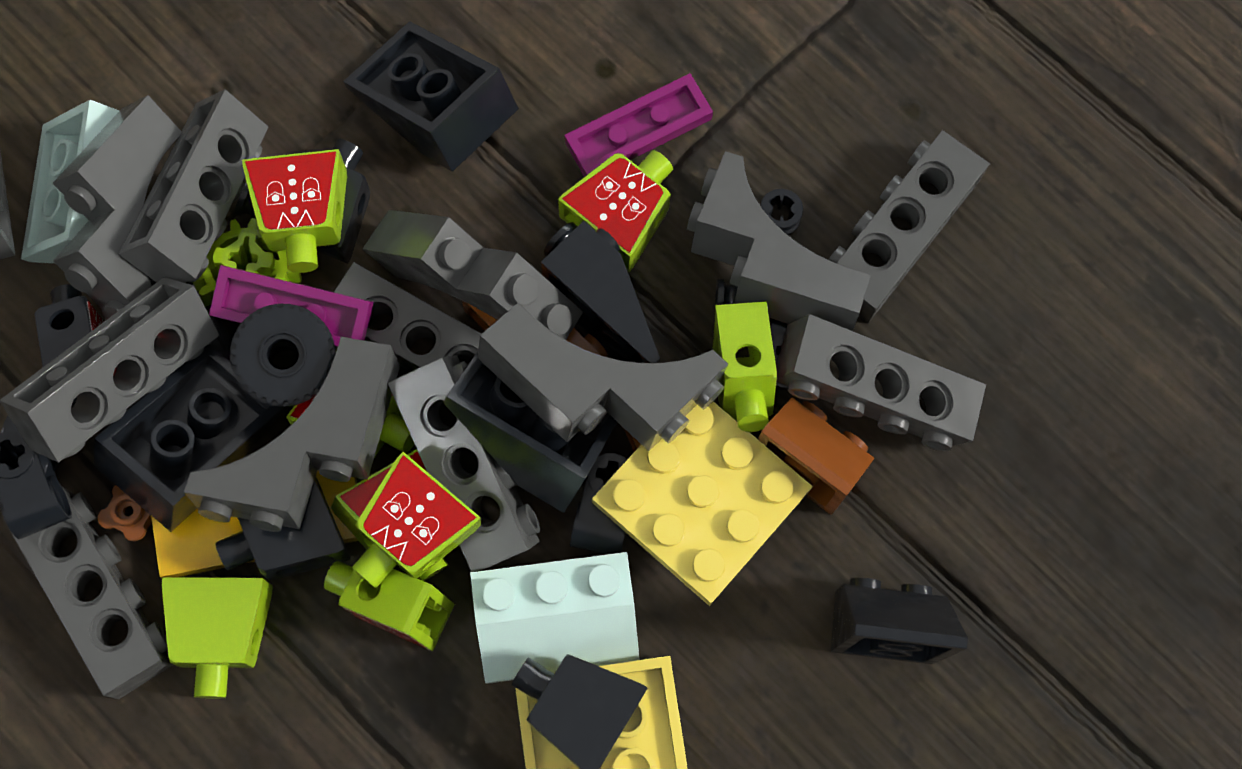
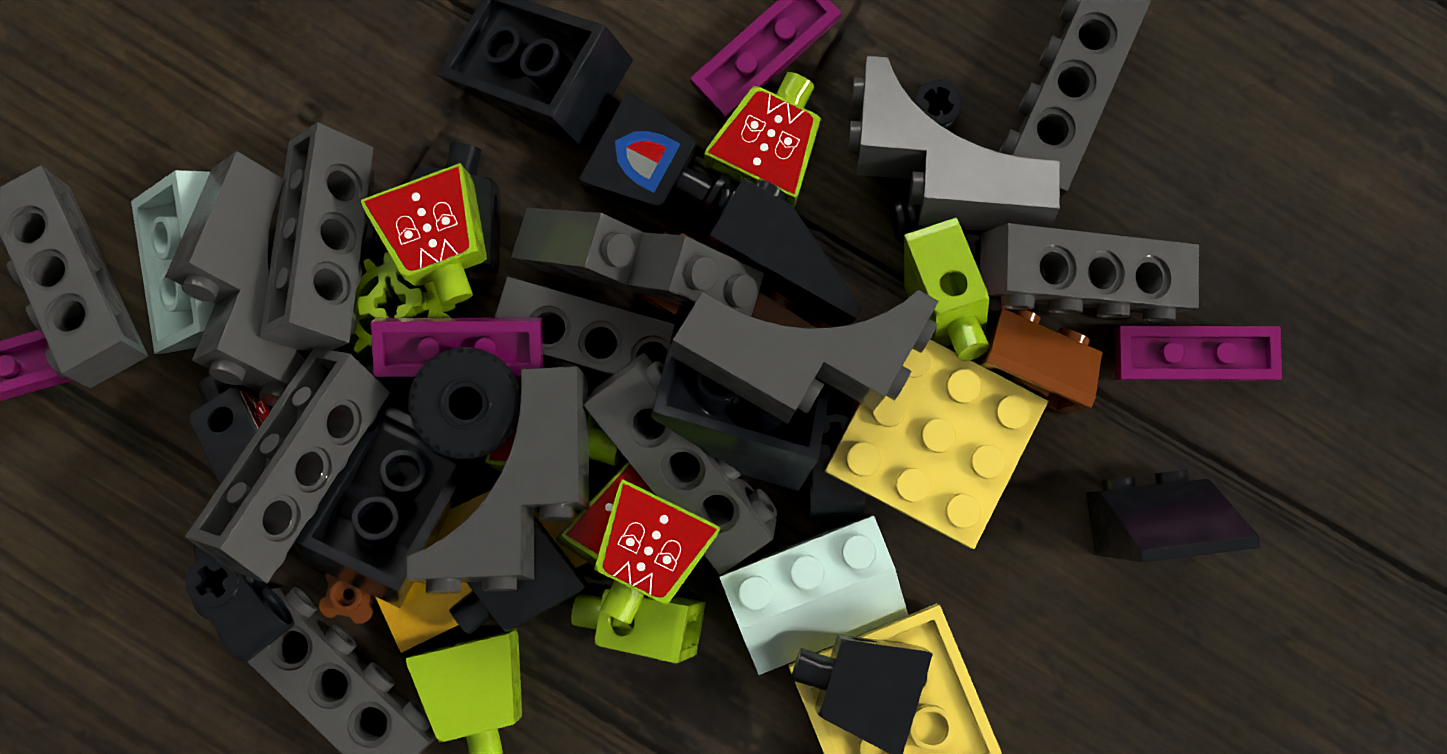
camera: 10 degrees left, 10 degrees up
none -> black torso [579,91,715,217]
none -> magenta plate [1114,326,1282,381]

